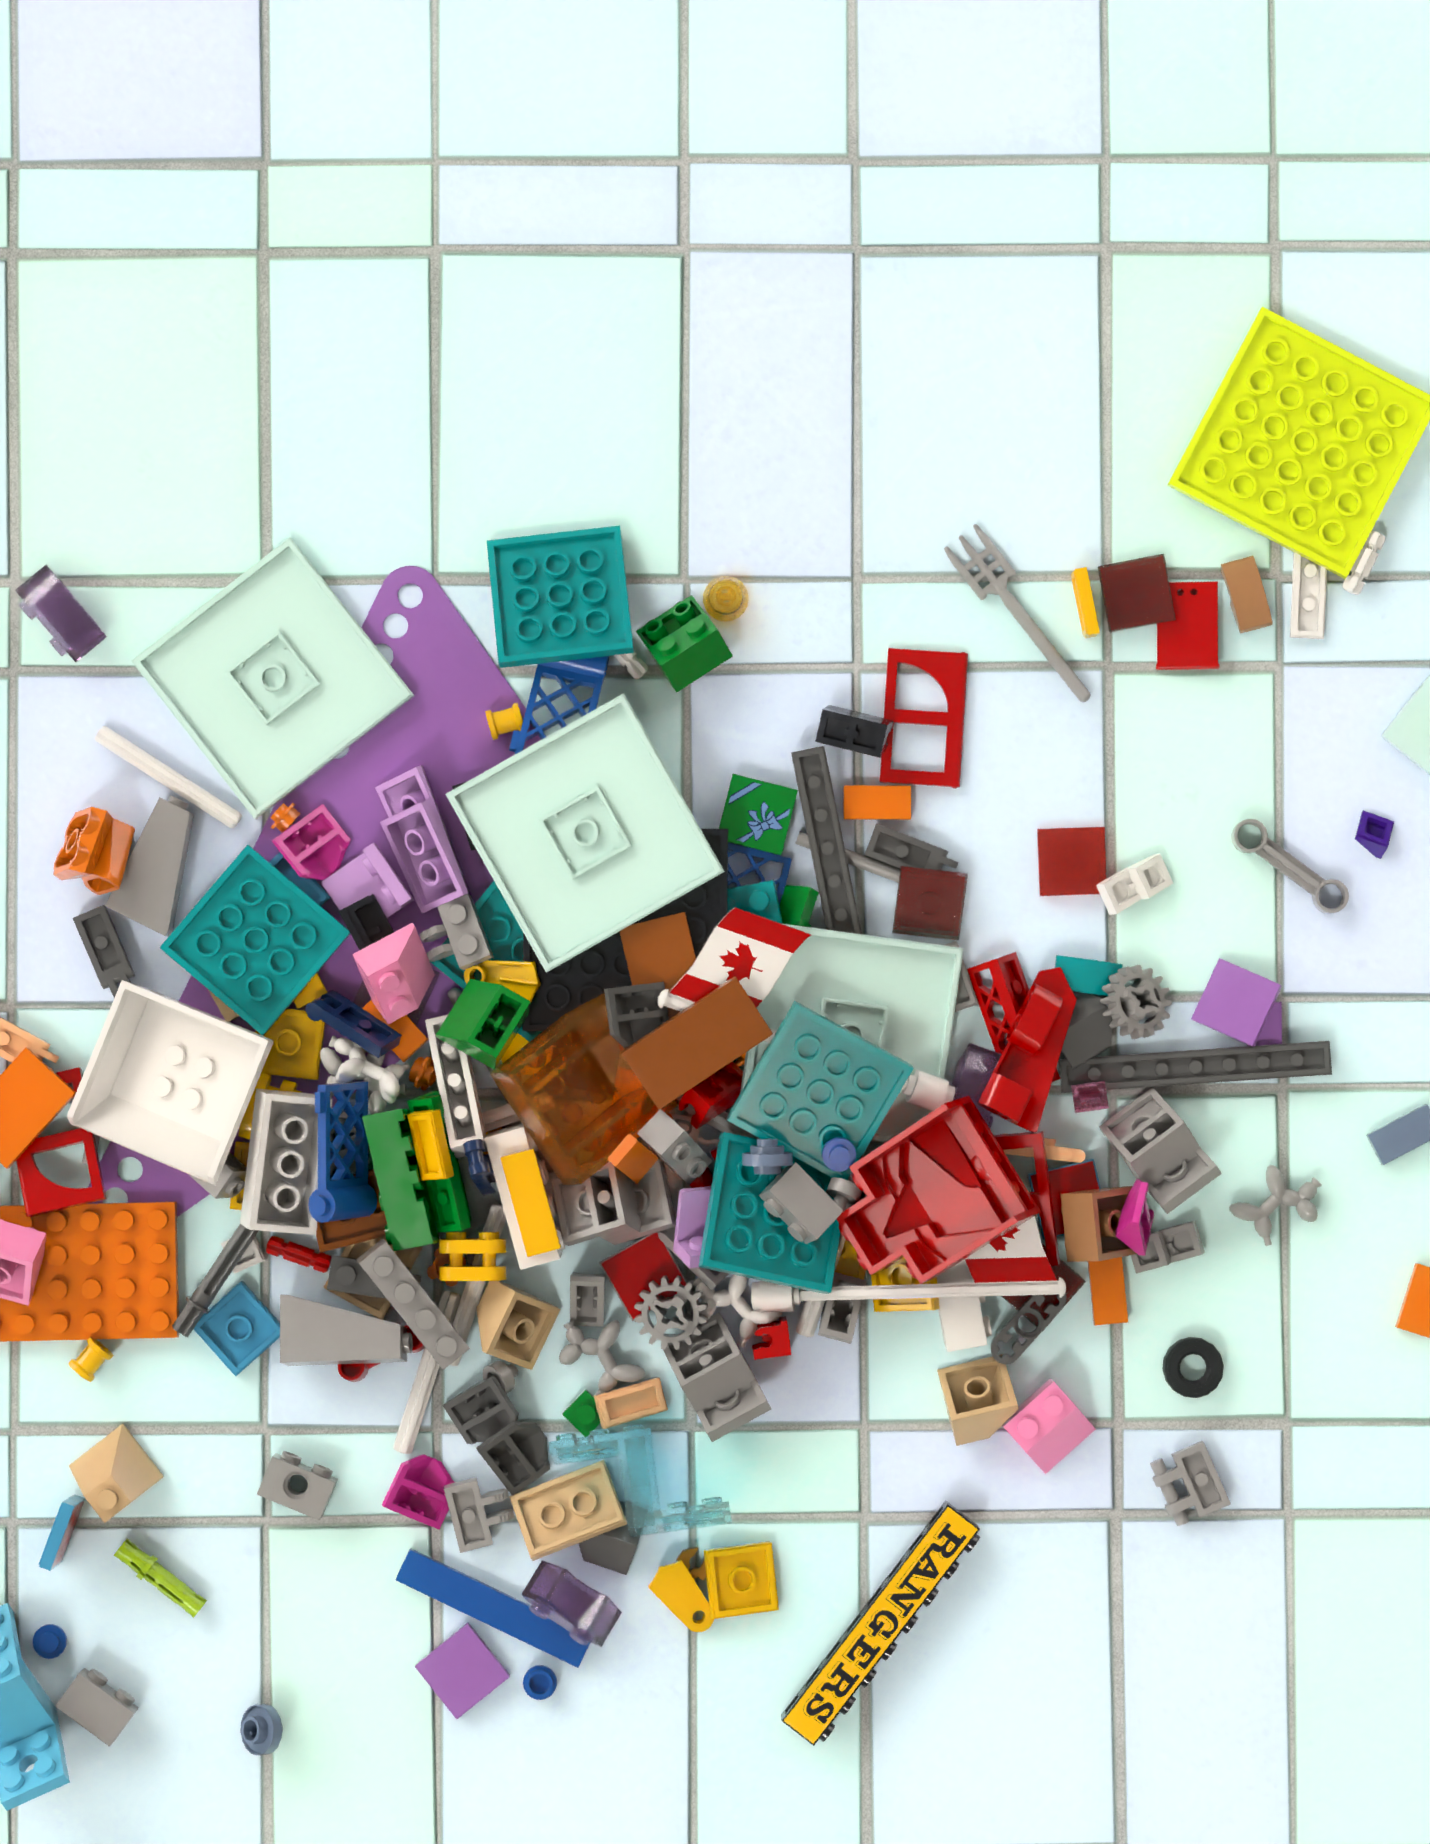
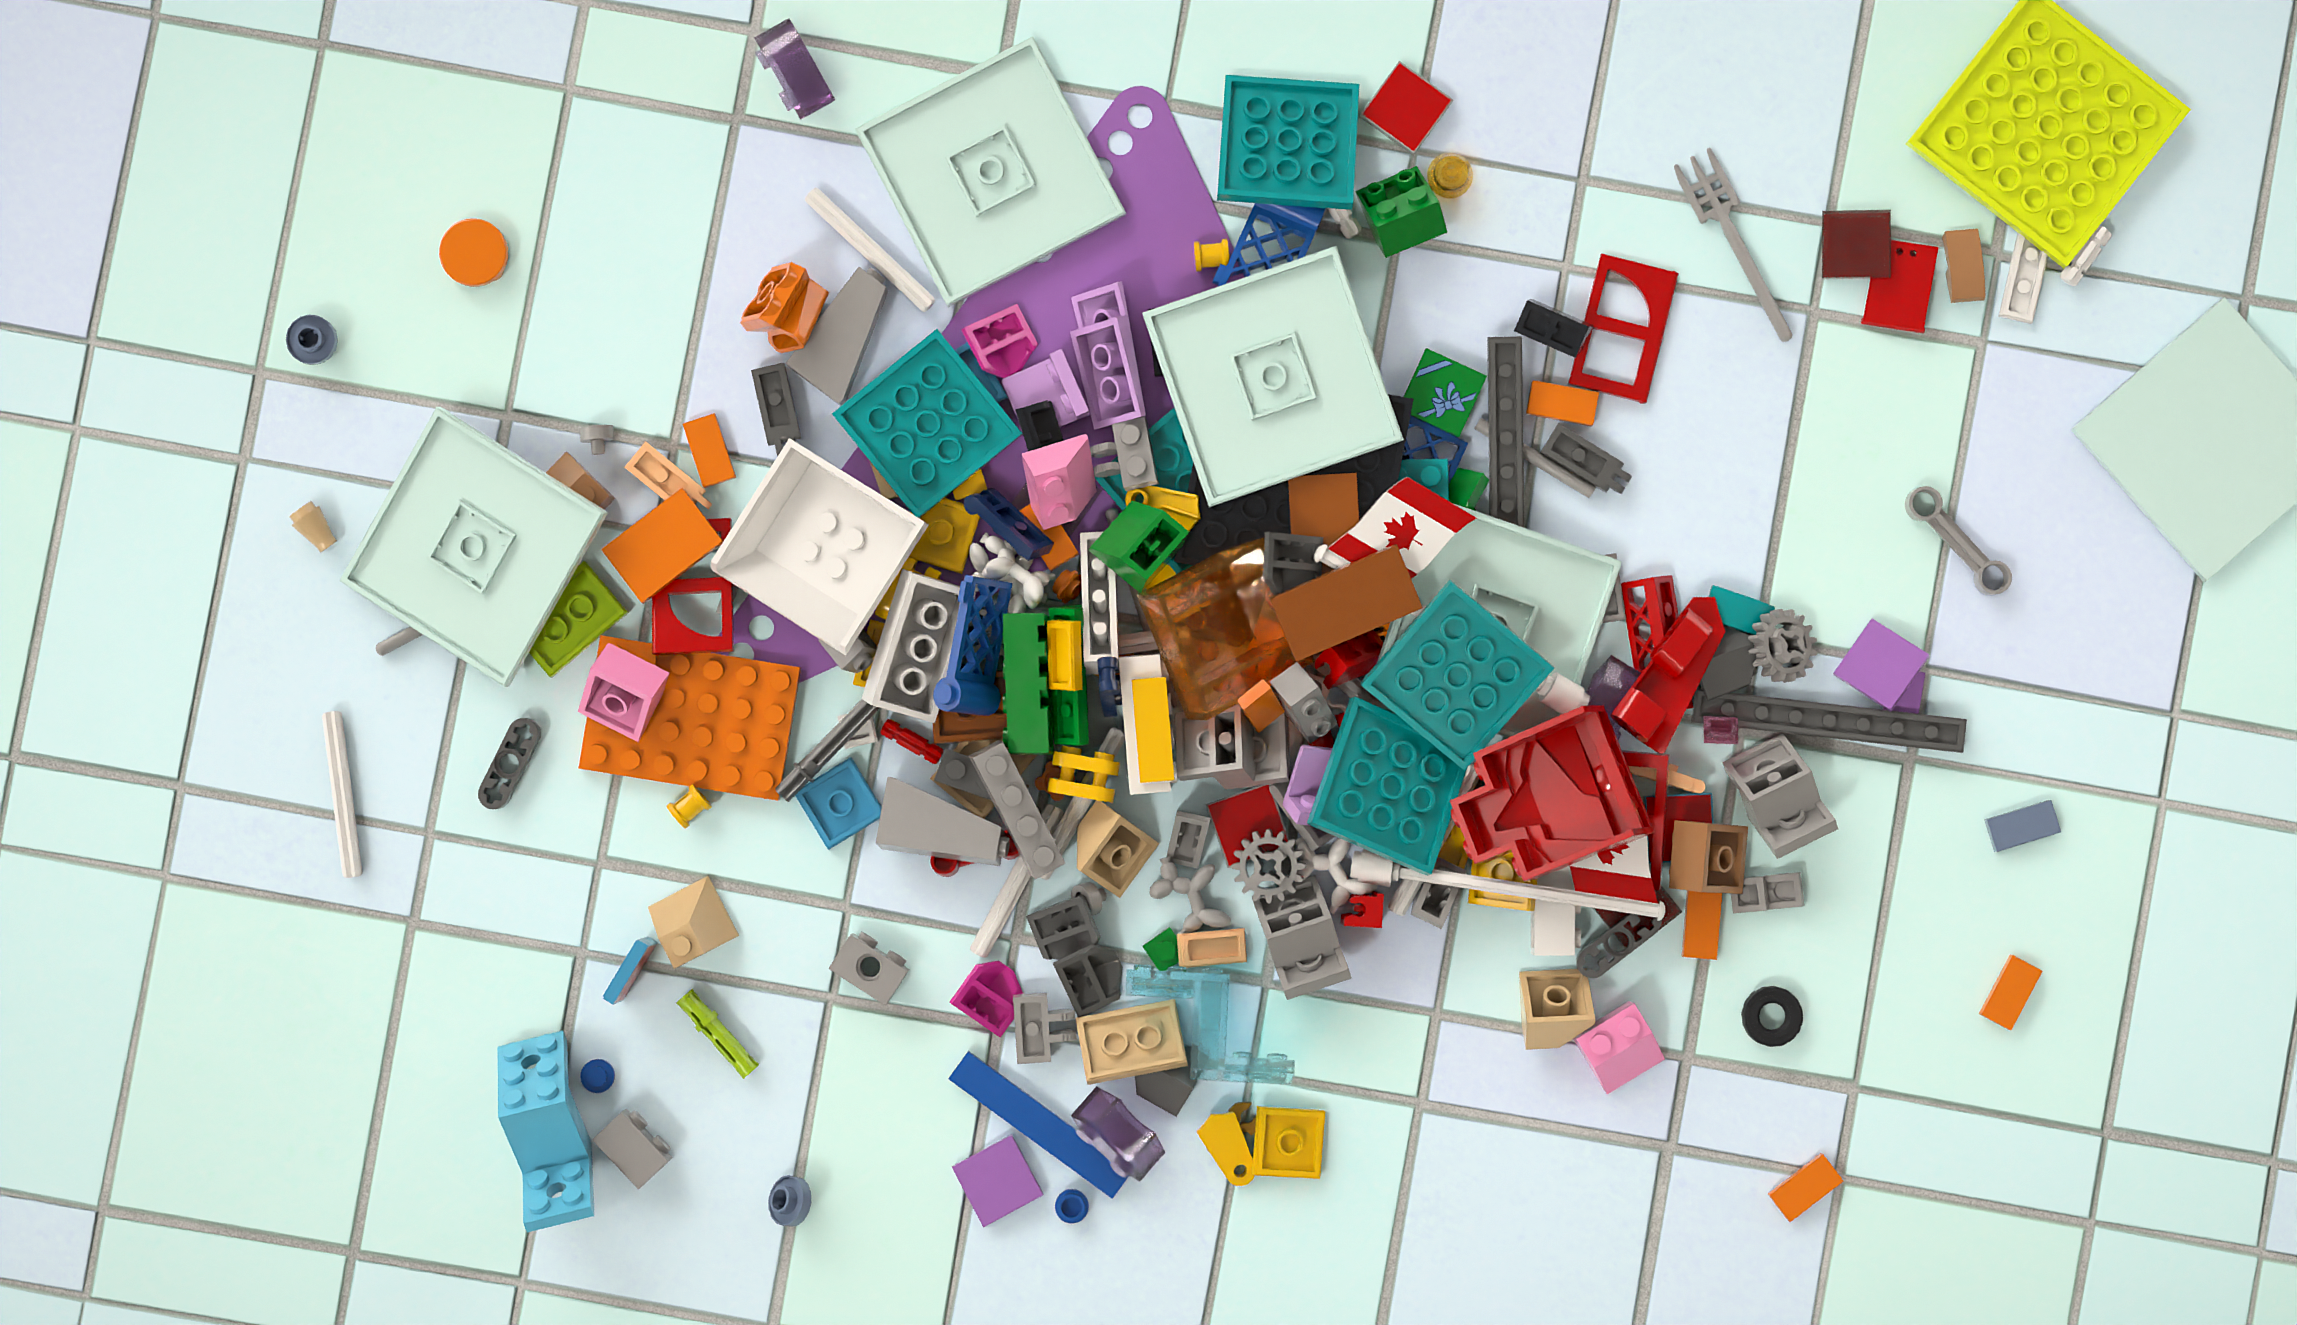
camera: 15 degrees right, 0 degrees up
orange plate [270,802,301,833] -> none
sand blue plate [742,1138,793,1174] -> none
light grey brick [759,1162,843,1244] -> none
brick [781,1500,980,1746] -> none
blue plate [822,1137,856,1172] -> none
light grey tile [826,1177,863,1211] -> none
clear smoke tile [892,866,968,940] -> none
clear red tile [1037,827,1107,897] -> none
yellow tile [1071,567,1100,639] -> none
white slope [1096,853,1174,915] -> none
dark pink slope [1115,1179,1154,1256] -> none
light grey plate [1150,1441,1231,1526] -> none
light grey piece [1229,1165,1322,1246] -> none
dark purple slope [1355,810,1394,859] -> none
none -> orange tile [683,413,736,488]
none -> red tile [1359,61,1453,156]
none -> orange tile [1768,1153,1844,1222]

